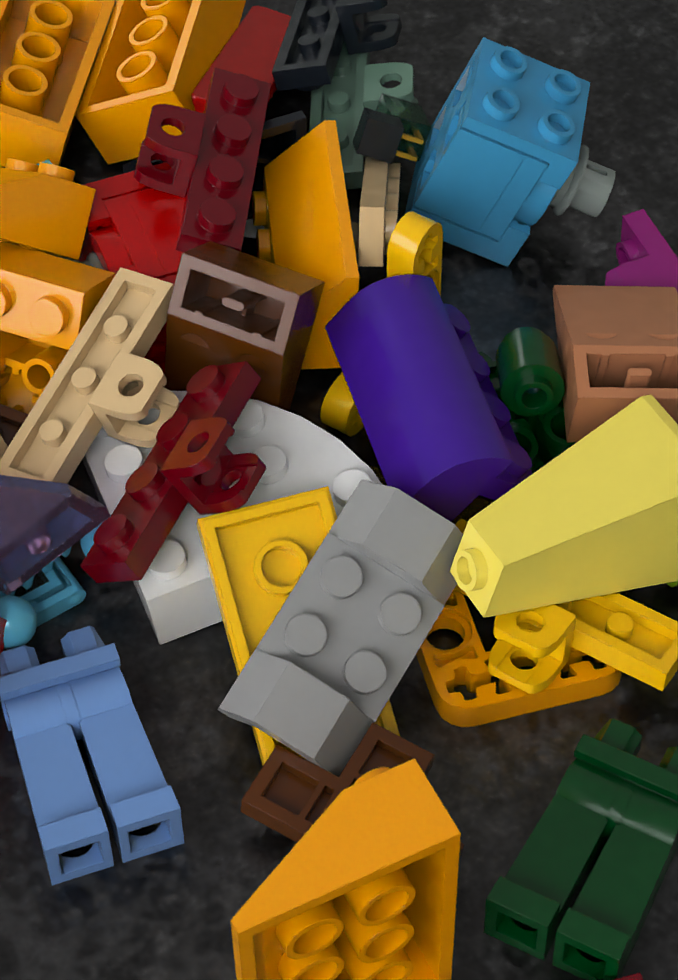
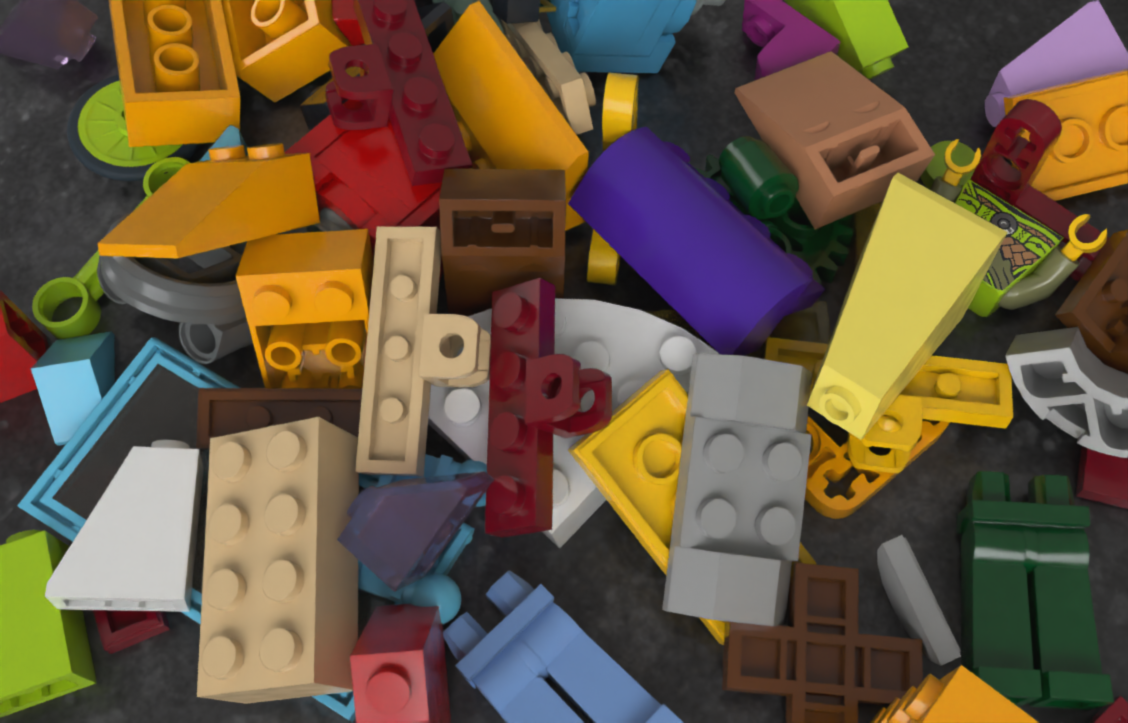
camera: 20 degrees left, 15 degrees up
none -> light grey tile [877,535,961,666]

